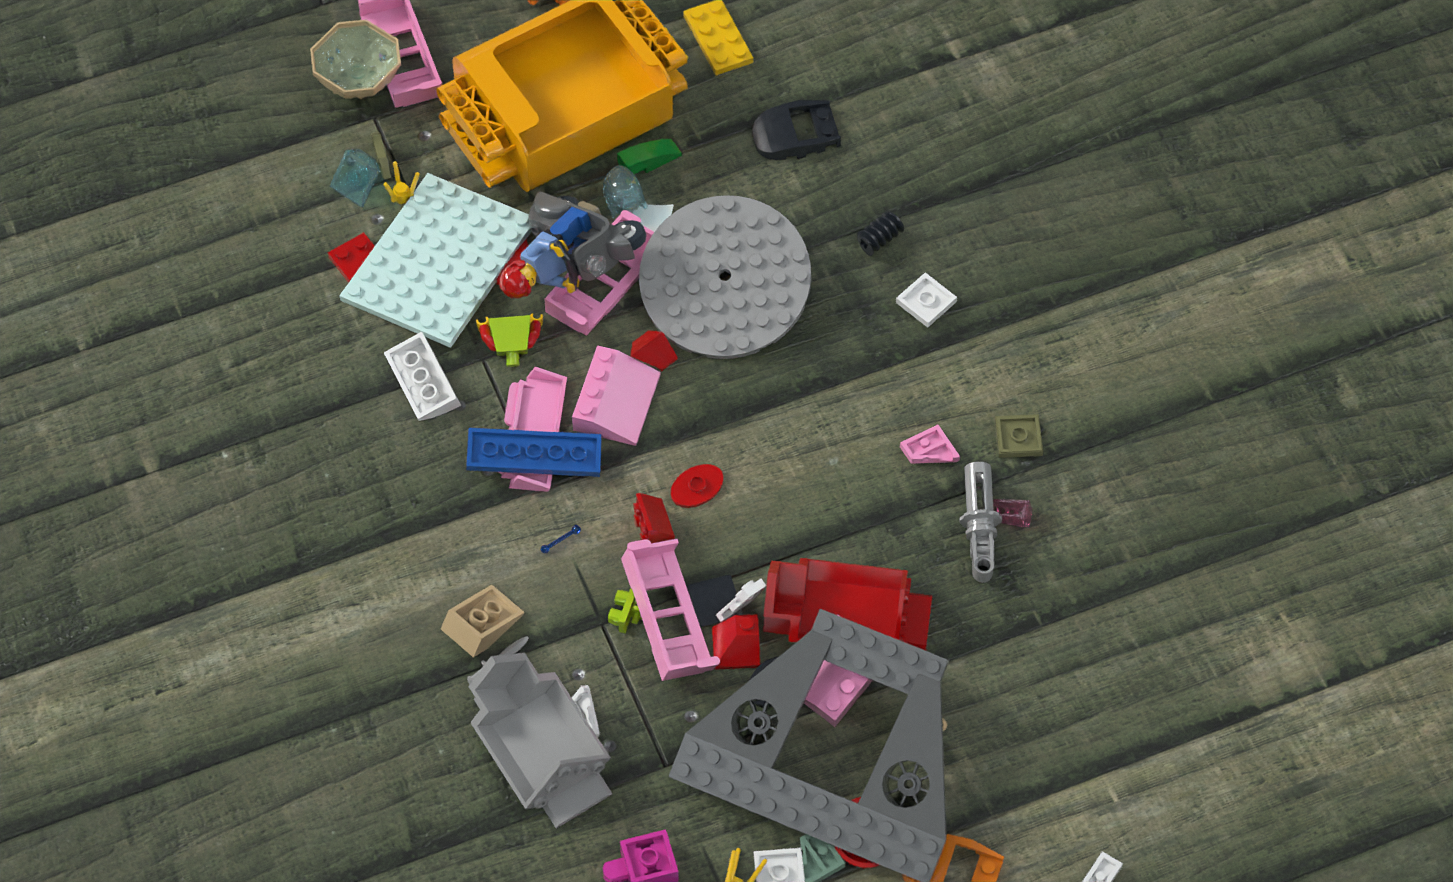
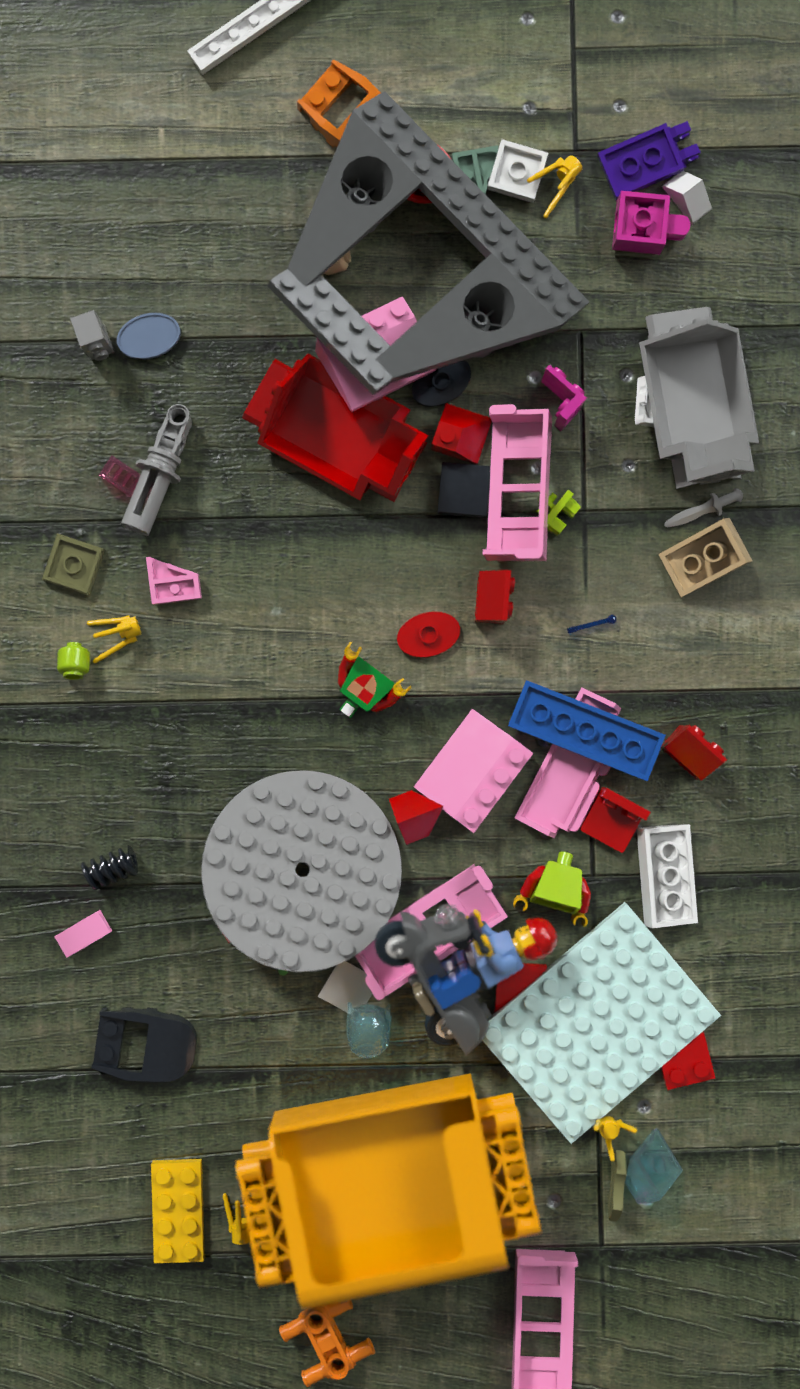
camera: 155 degrees left, 30 degrees up
clear light blue rock [311,20,401,99] -> none
green slope [617,139,682,177] -> none
white wing [716,579,767,622] -> none
white plate [896,273,957,328] -> none
none -> bright pink slope [54,910,112,958]
none -> lime head [57,642,90,680]
none -> light grey brick [70,310,114,360]
none -> yellow plant [87,615,141,663]
none -> sand blue piece [117,313,181,360]
none -> torso [338,642,411,718]
none -> dark pink bracket [541,365,586,431]
none -> red bracket [580,787,651,853]
none -> red slope [661,725,727,781]

